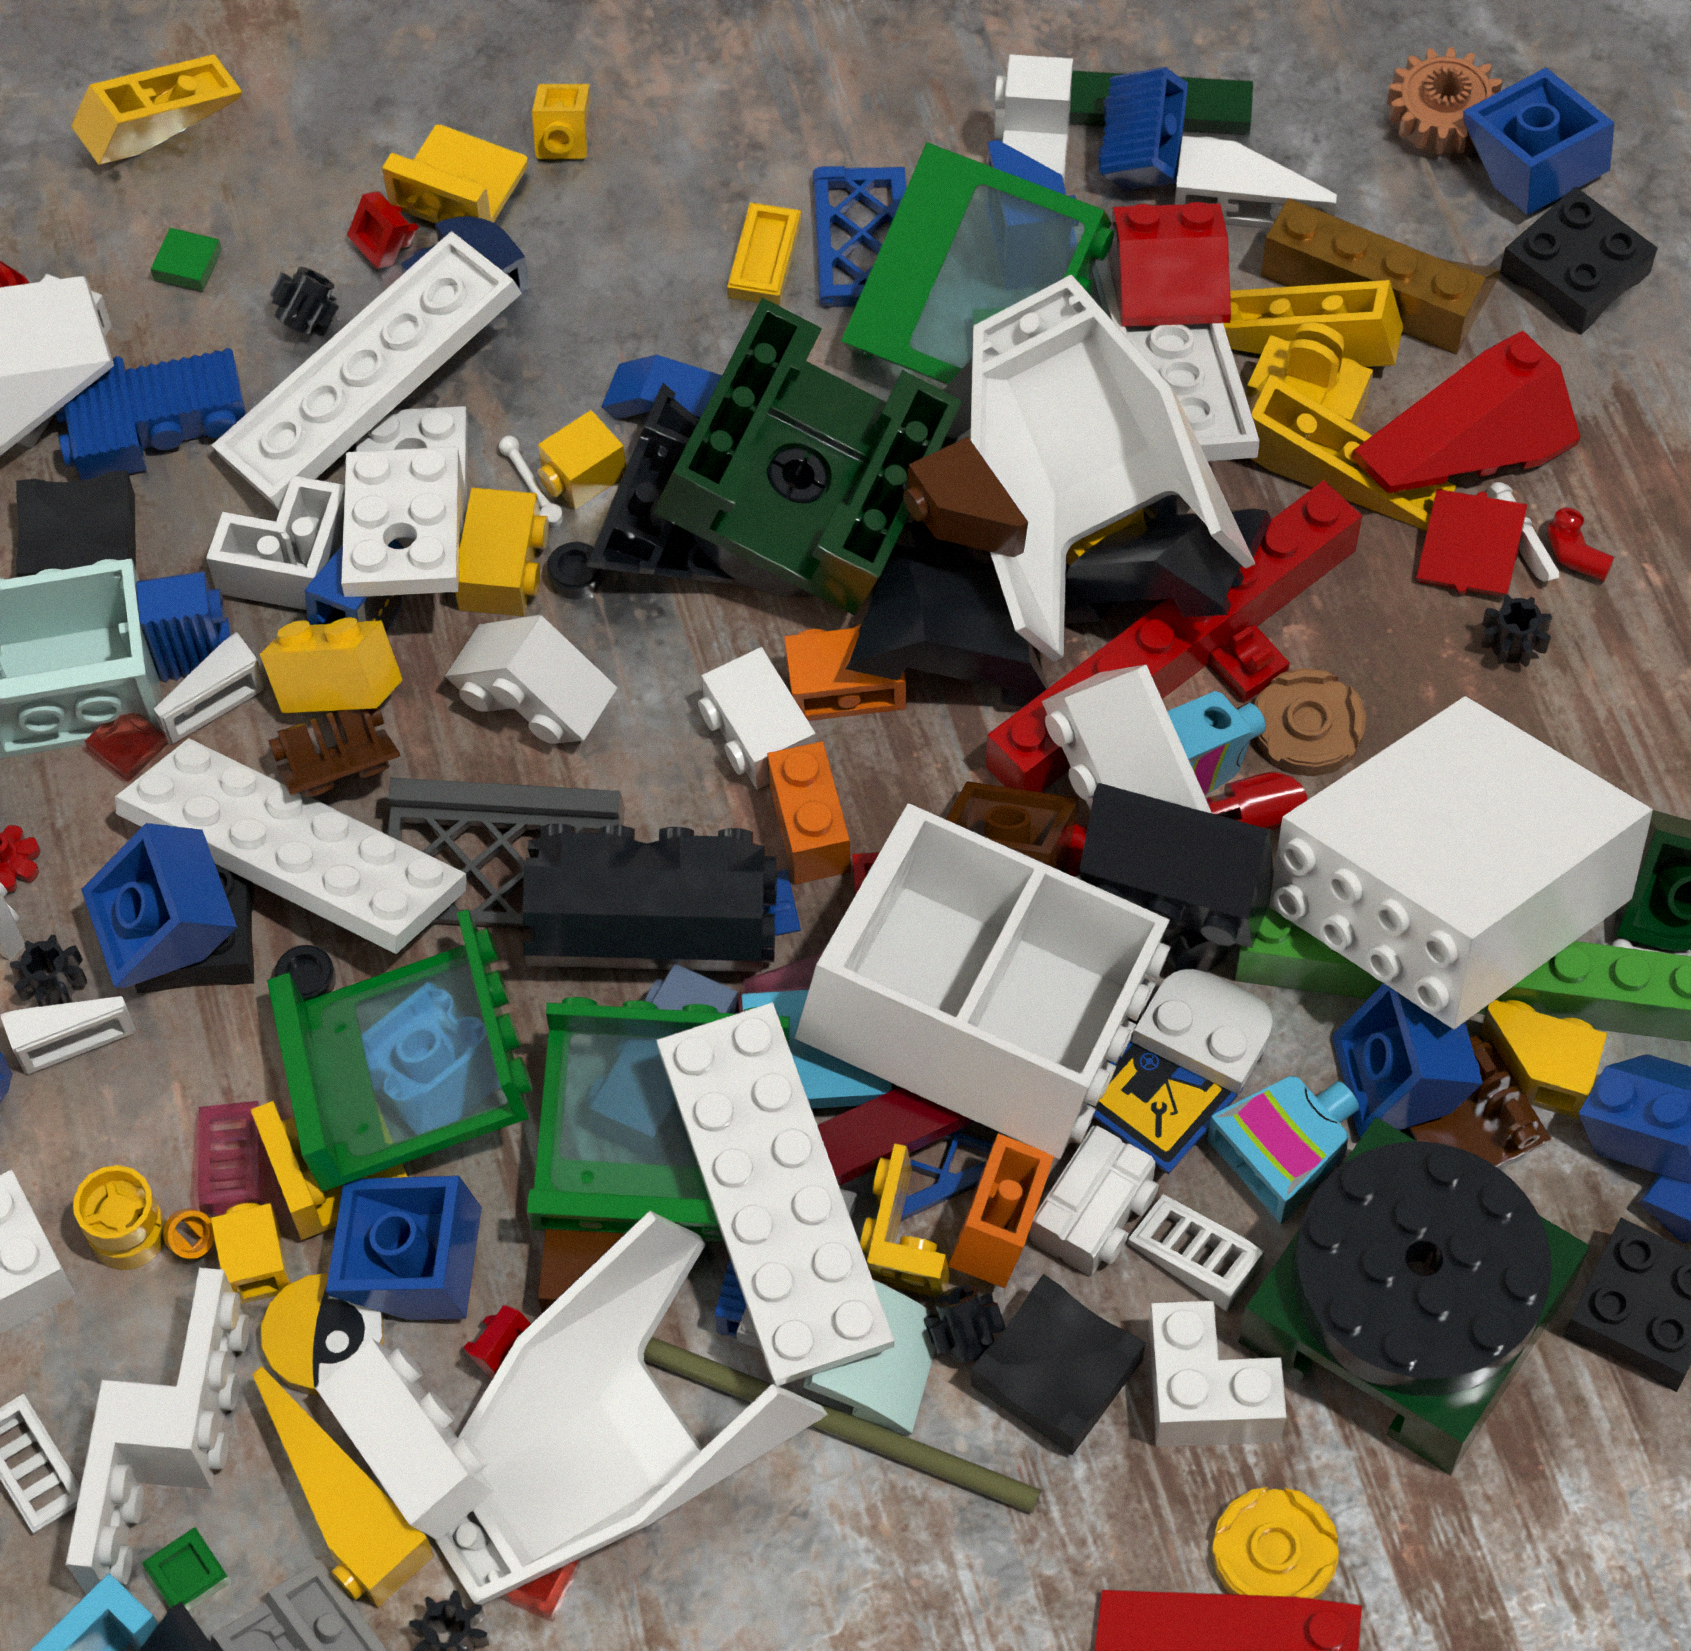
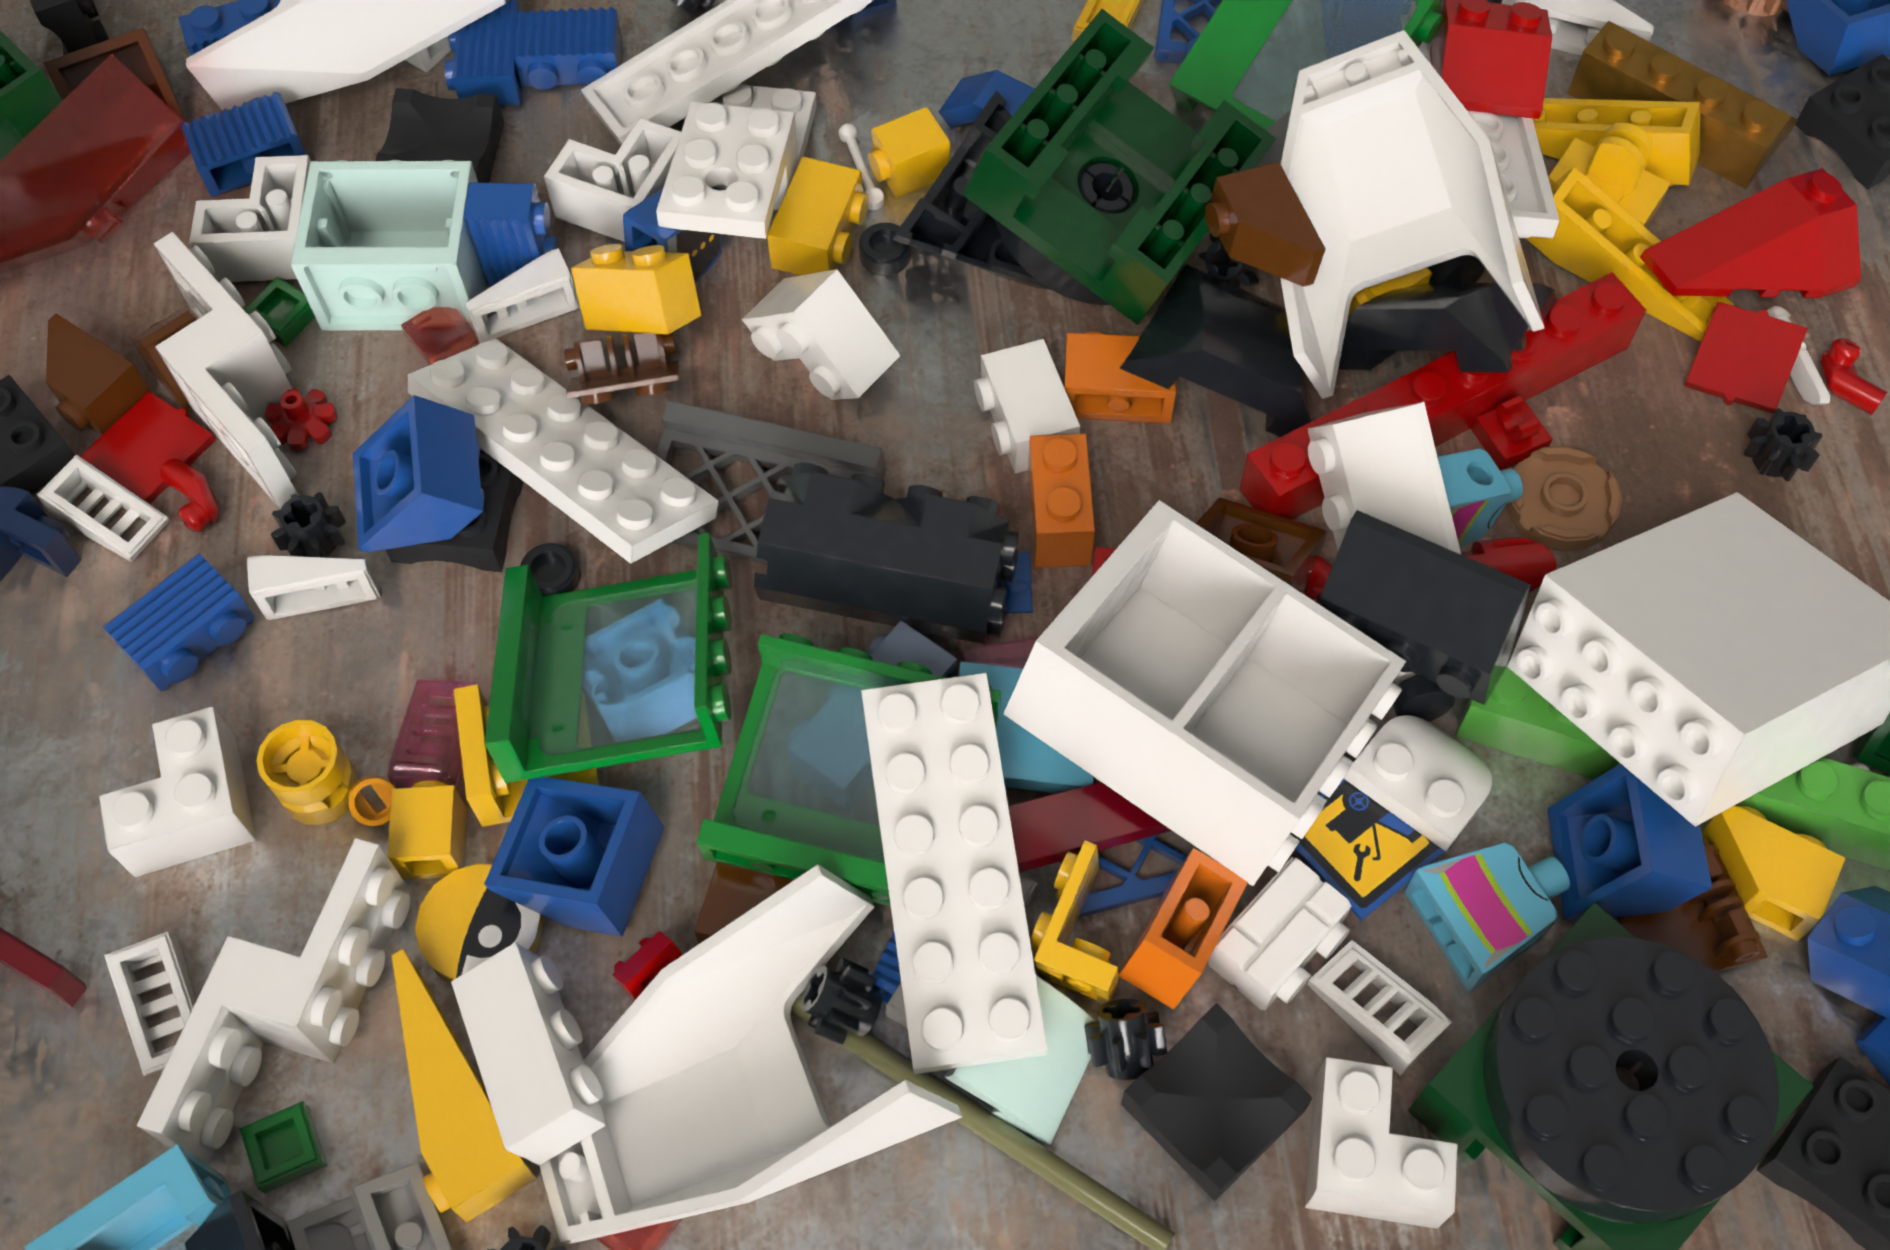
camera: 10 degrees right, 0 degrees up
none -> black gear [801,958,882,1045]

